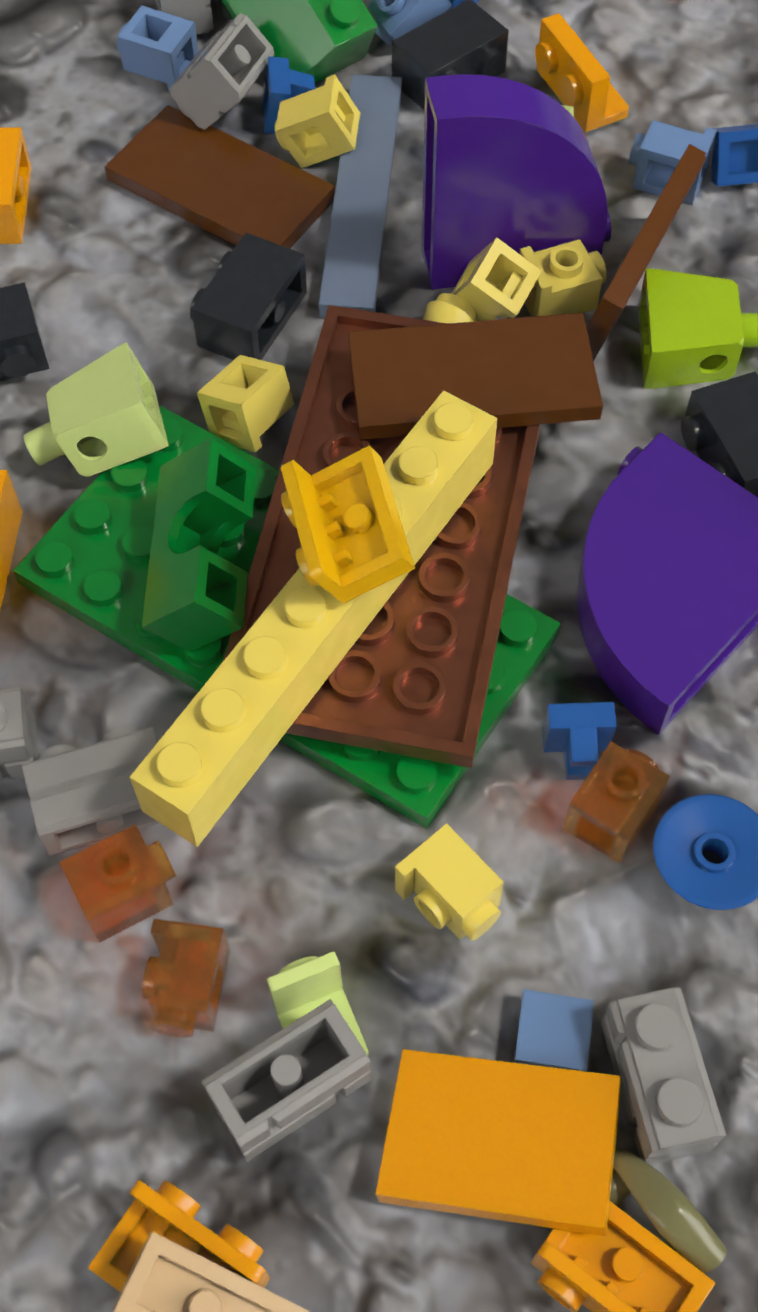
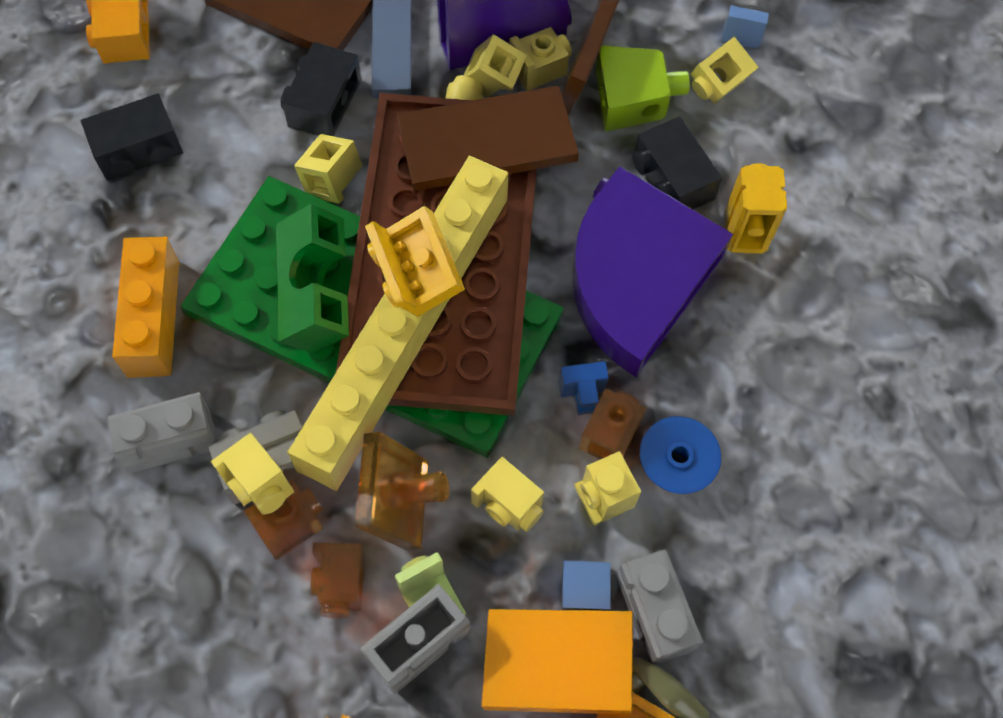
camera: 10 degrees left, 5 degrees up
yellowish green torso [24,342,169,477] -> none
none -> light yellow brick [210,432,294,515]
none -> clear orange tile [354,431,450,550]
none -> light yellow brick [574,451,641,526]

